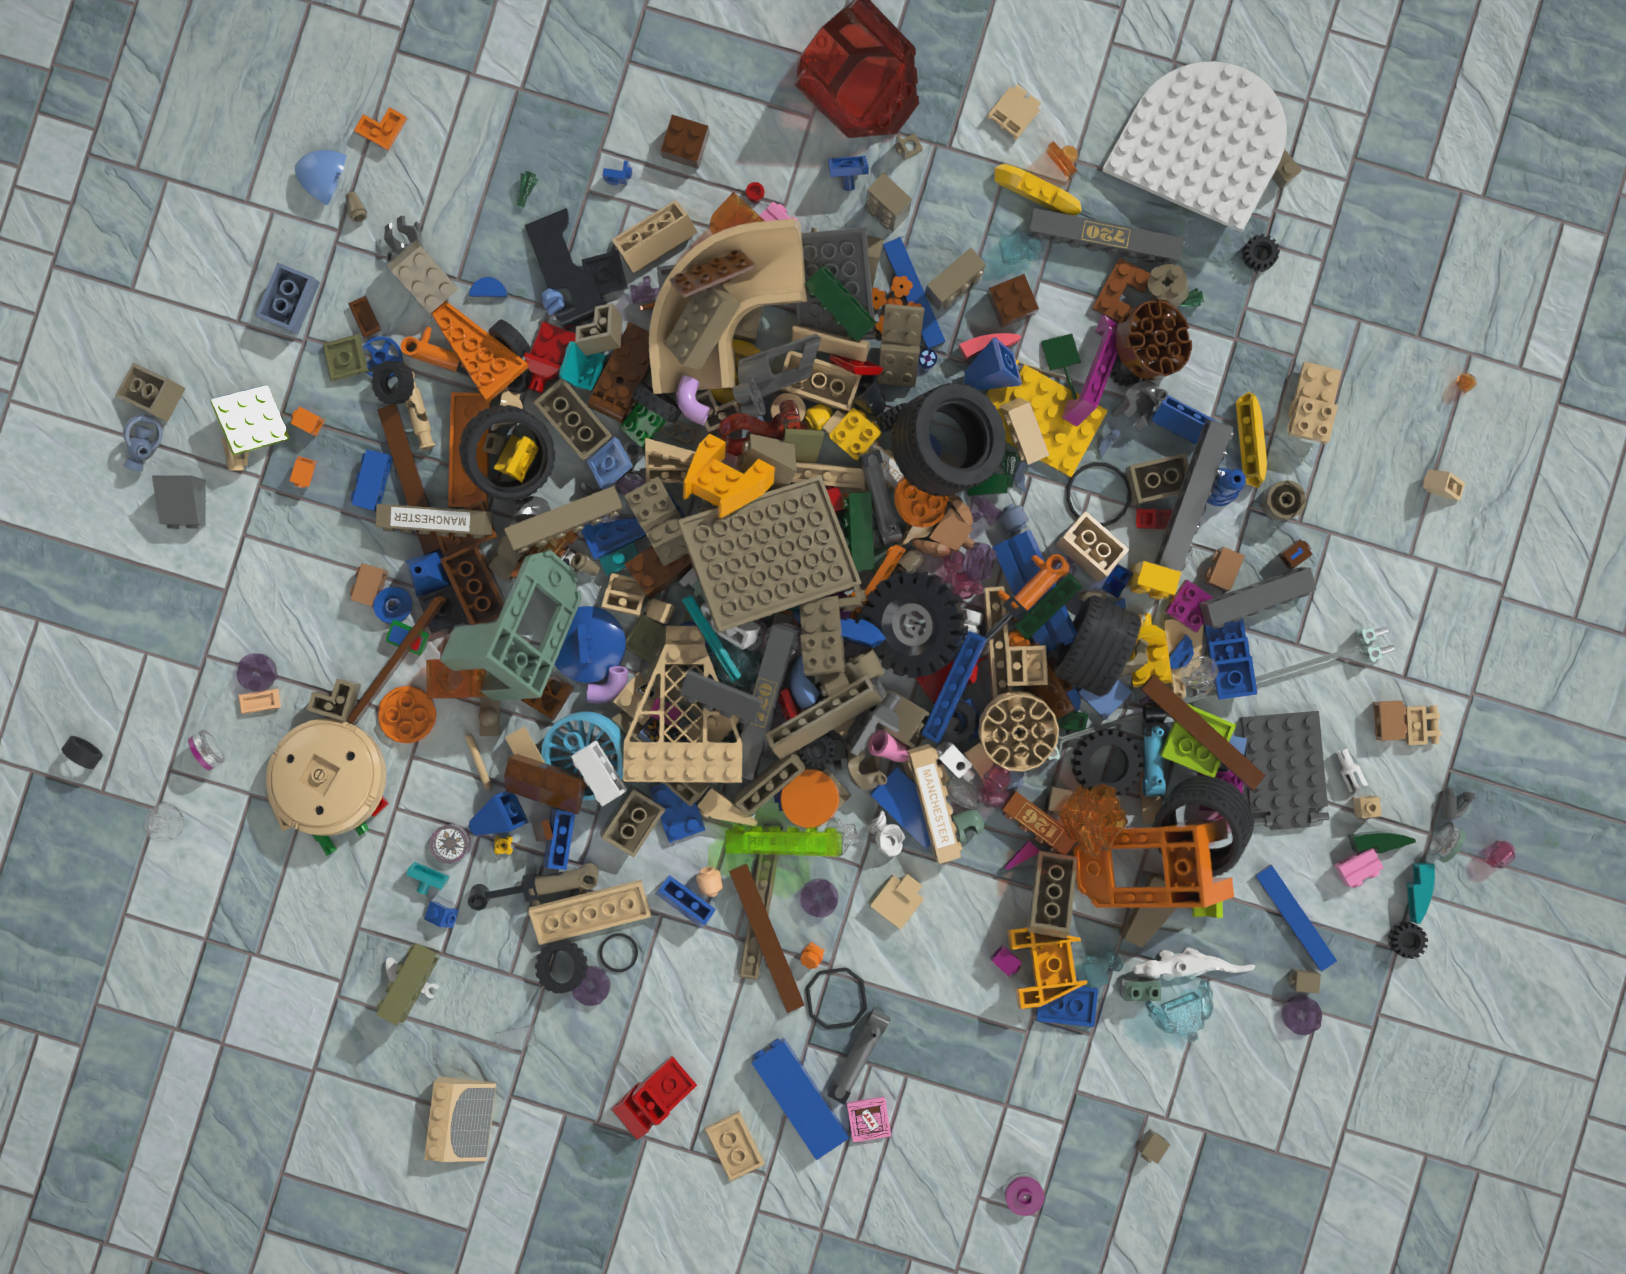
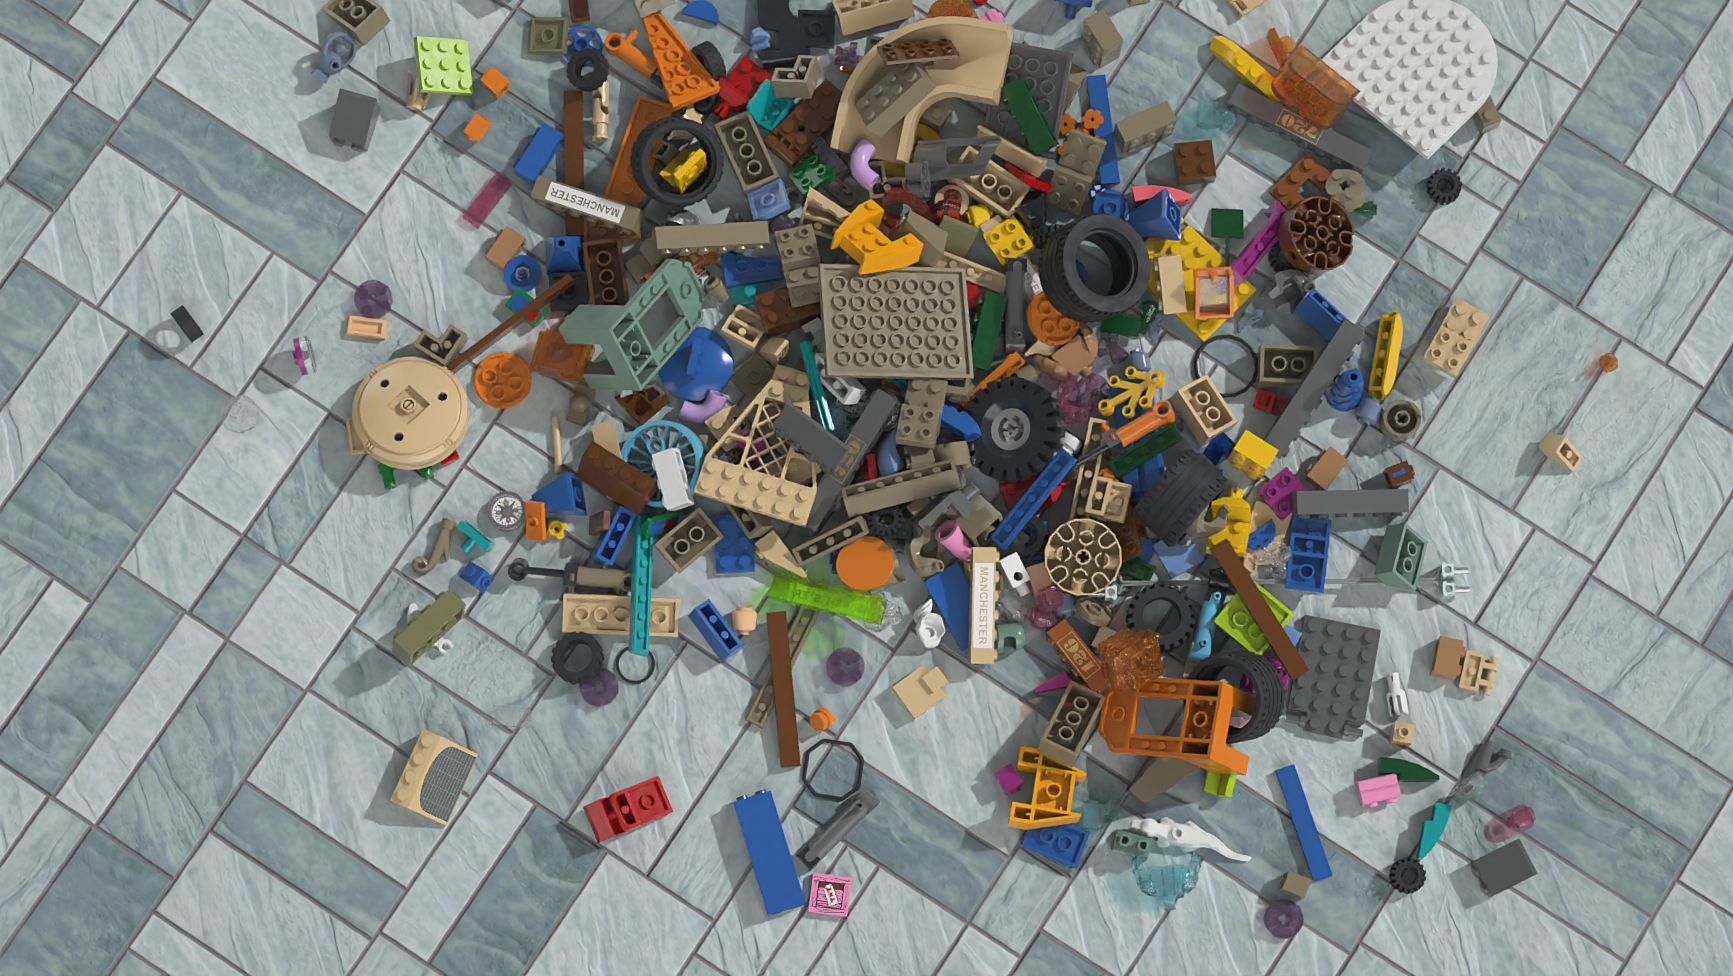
camera: 15 degrees right, 10 degrees down
tan tile [705,1110,765,1181] -> none
none -> dark tan plant [412,517,457,574]
none -> clear pink tile [462,172,512,229]
none -> orange plate [524,500,546,541]
none -> teal tile [628,509,654,657]
none -> slope [639,510,680,538]
none -> dark tan tile [1075,595,1112,627]
none -> blue tile [1091,189,1129,220]
none -> yellow plant [1098,366,1165,418]
none -> window [1193,267,1234,321]
none -> clear orange brick [1271,45,1361,130]
none -> sand blue head [1354,397,1383,426]
none -> sand green slope [1374,523,1428,592]
none -> dark grey slope [1471,838,1538,897]

